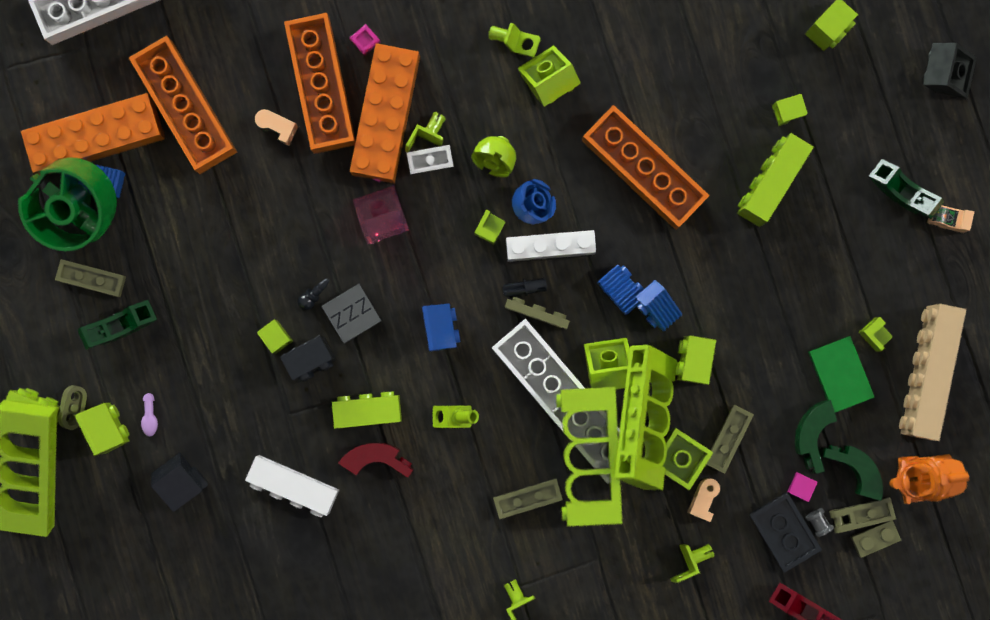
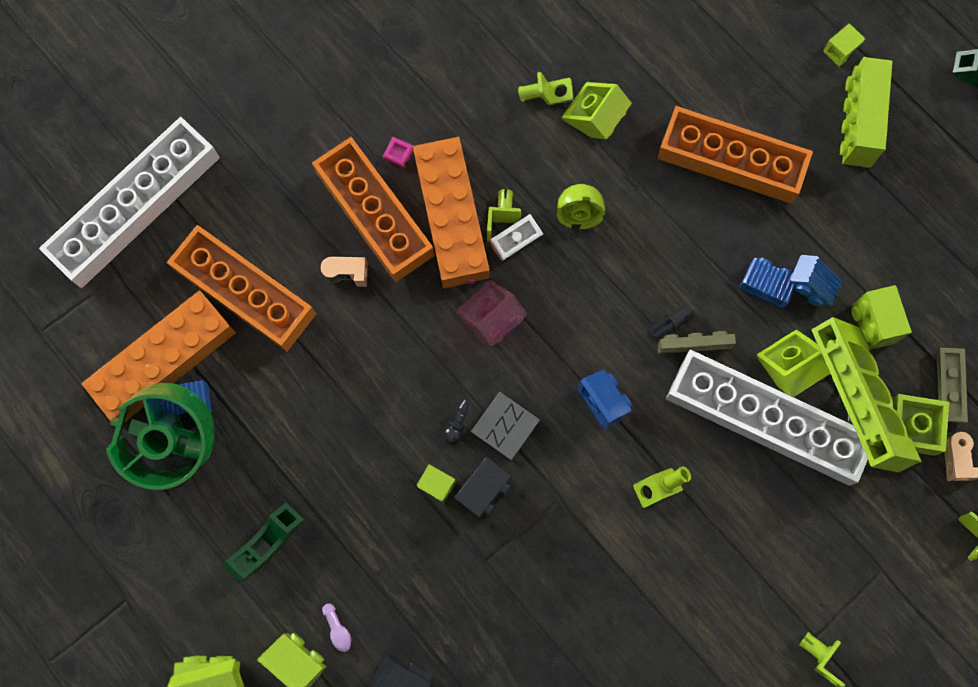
camera: 20 degrees left, 10 degrees down
olive plate [55,259,126,297] -> none
olive plate [58,385,87,430] -> none
white brick [245,455,339,517] -> none
lime brick [332,391,402,429] -> none
dark red arch [338,443,414,478] -> none
lime panel [474,210,505,245] -> none
olive plate [493,478,563,519] -> none
white brick [506,230,596,262] -> none
blue cylinder [512,179,556,225] -> none
lime fence [556,387,622,526] -> none

